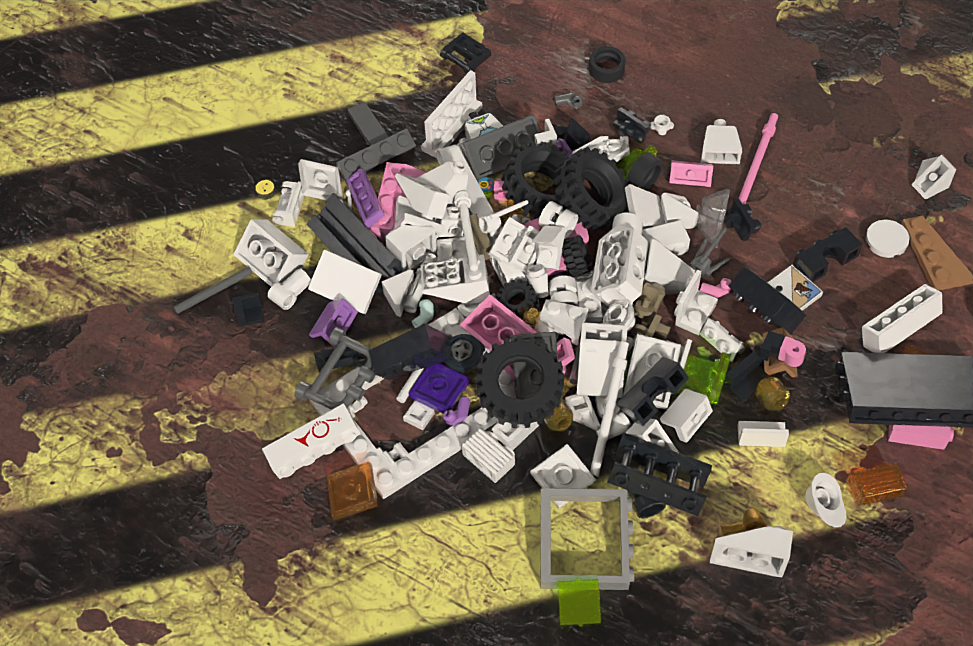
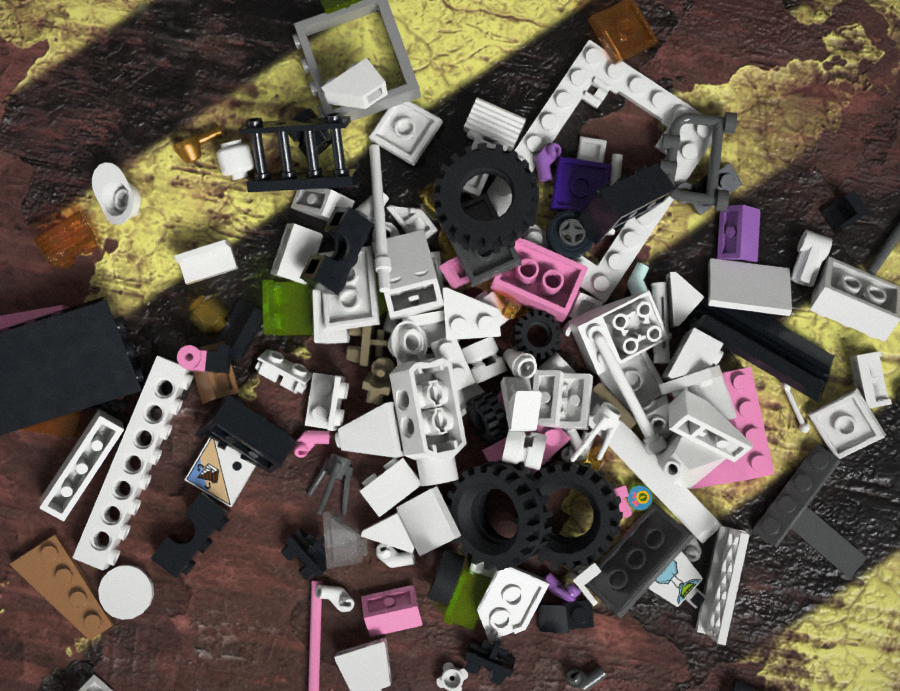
camera: 160 degrees right, 30 degrees up
white brick [262,403,361,479] -> none
medium lavender tile [346,168,385,228] -> none
white slope [710,526,793,578] -> none
none -> white brick [73,356,193,570]
none -> white head [216,139,254,180]
none -> white arm [315,585,354,612]
none -> white slope [321,58,388,109]

